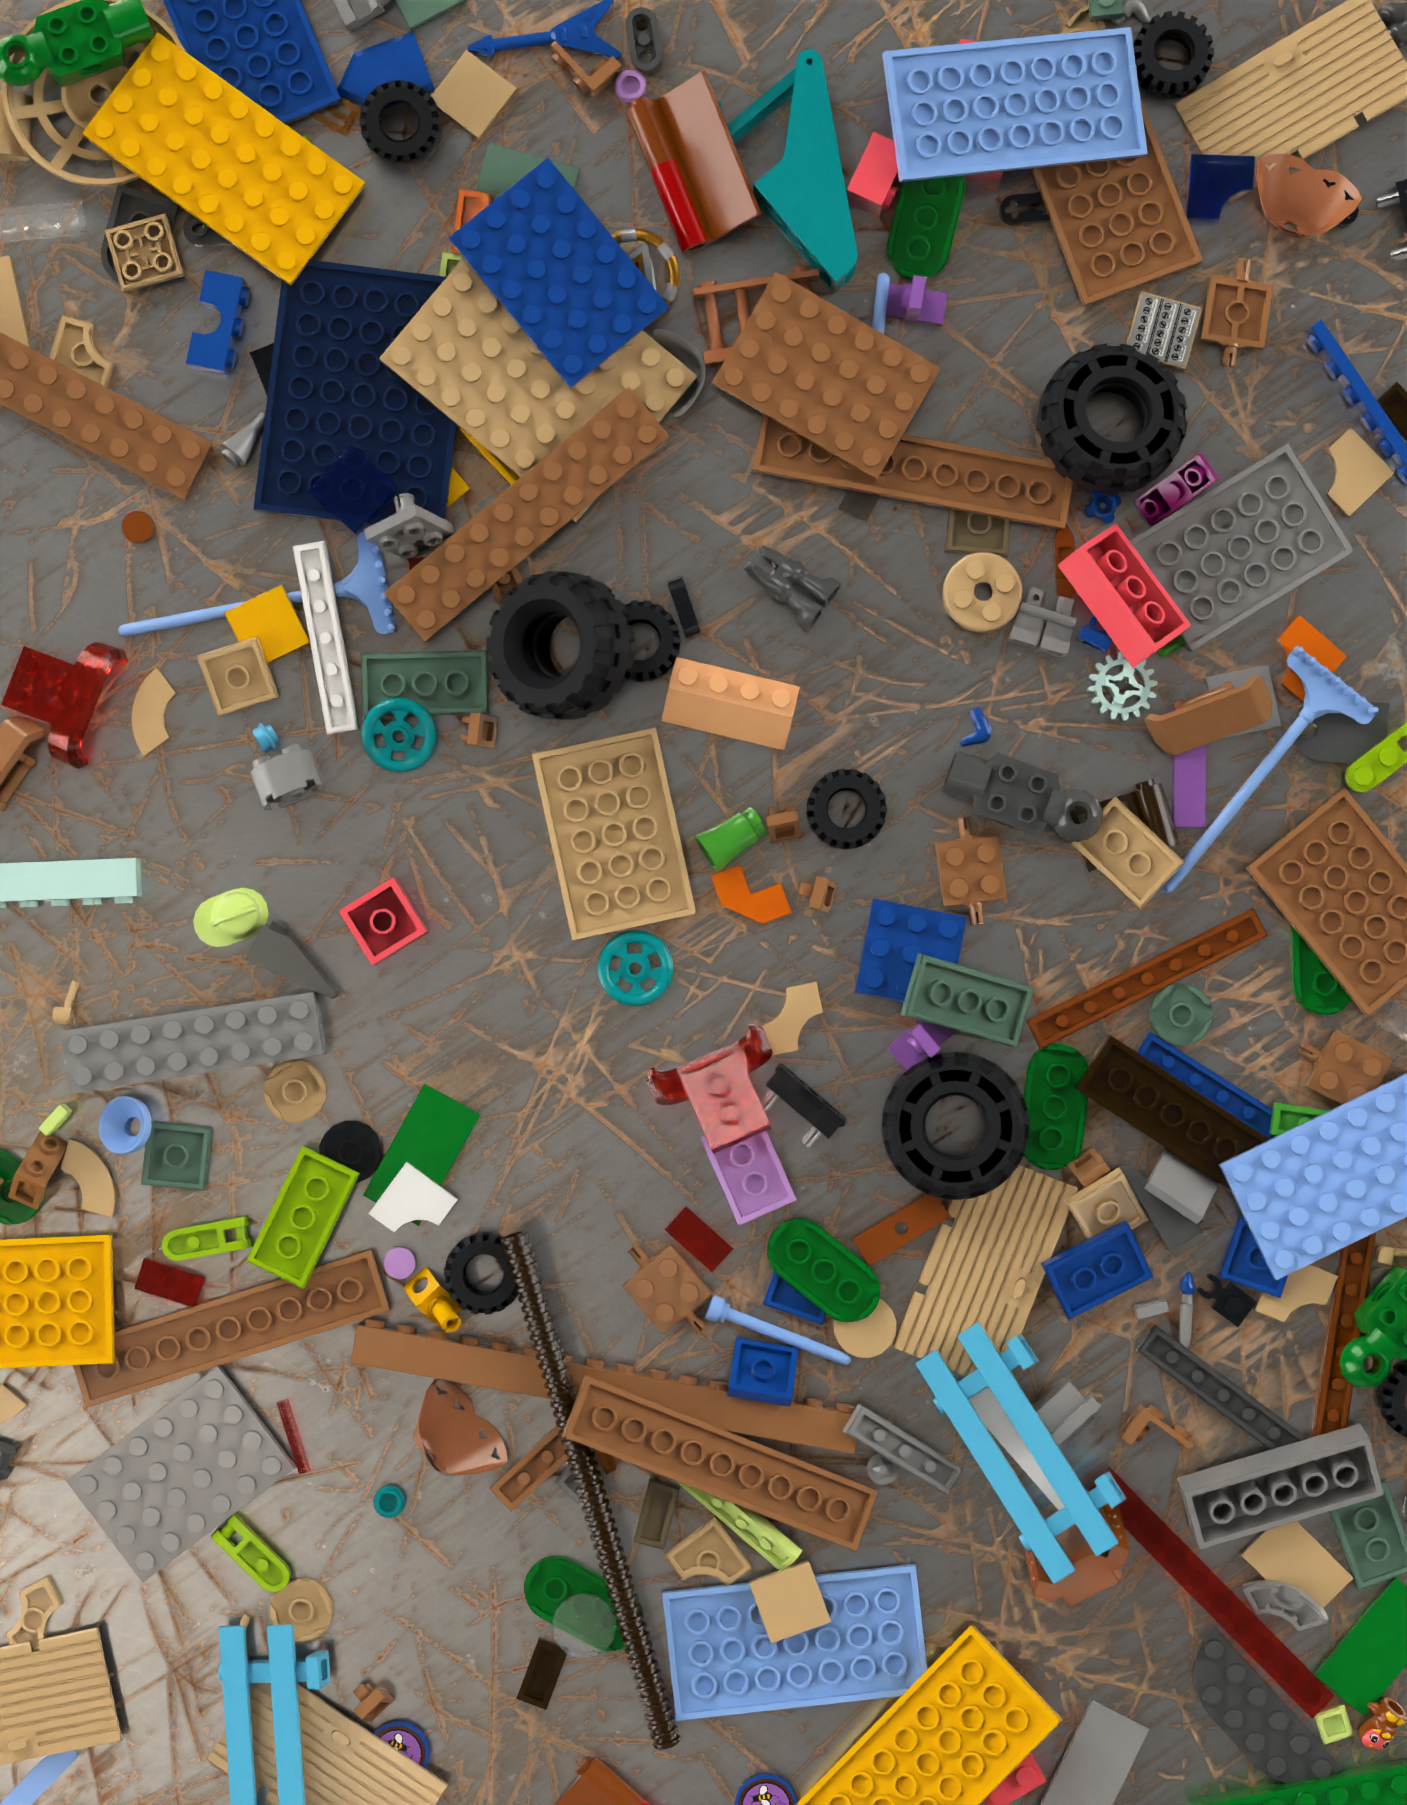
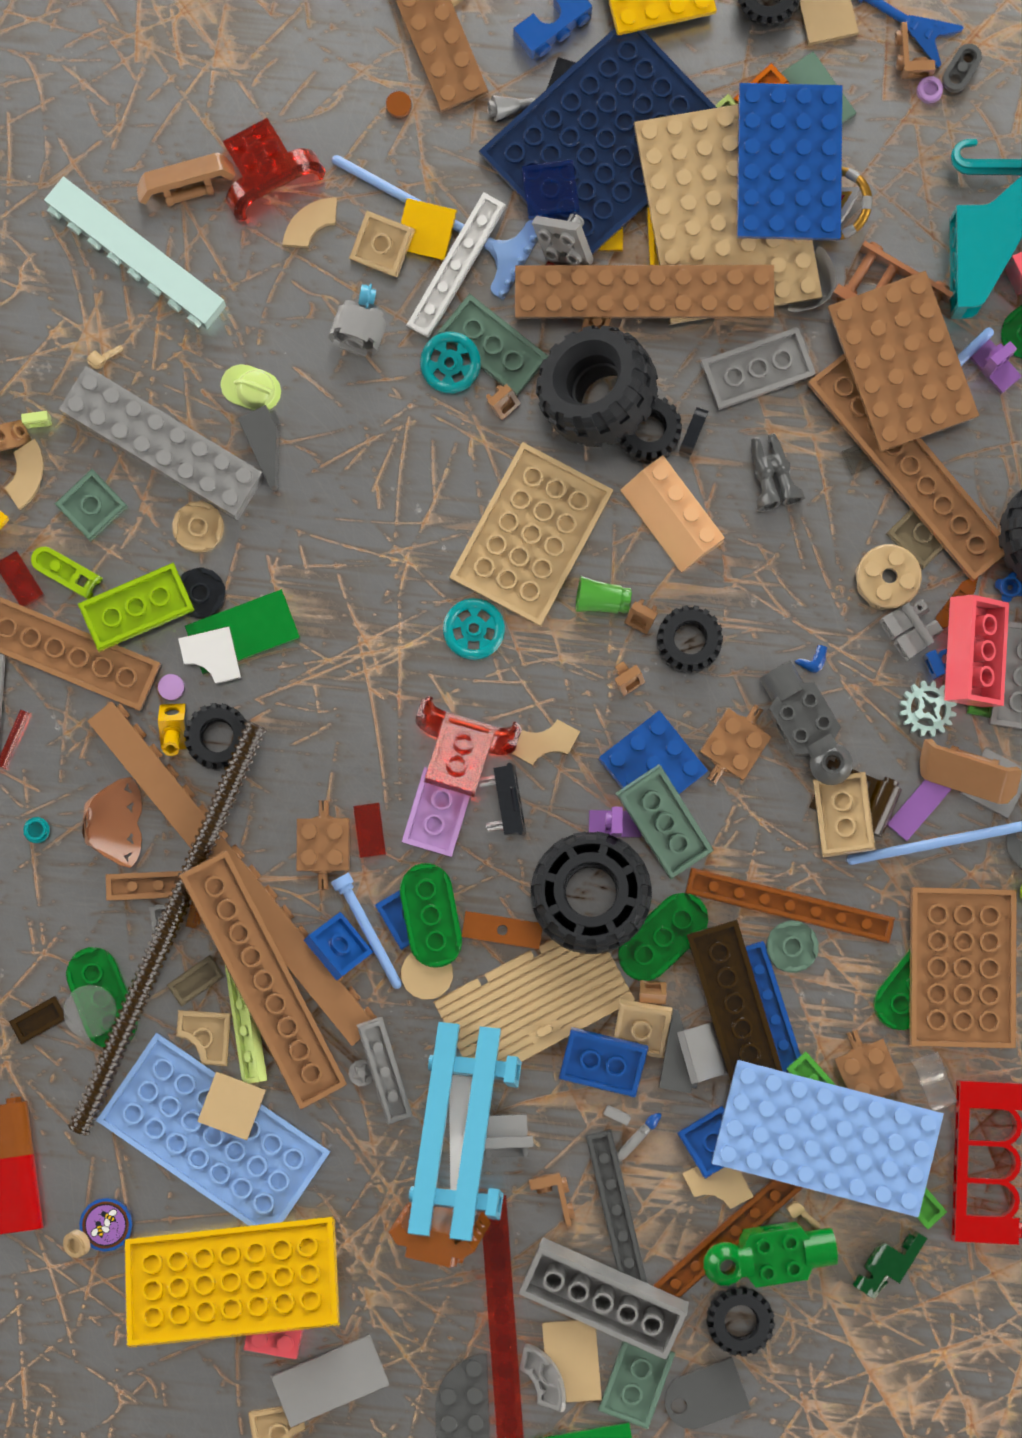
camera: 40 degrees right, 5 degrees down
light blue piece [99,1096,152,1154] -> none
coral brick [339,877,429,965] -> none
dark orange door [627,71,762,254] -> none
orange tile [710,865,792,924] -> none
black plate [1196,1273,1257,1327] -> none
none -> light grey plate [701,327,816,410]

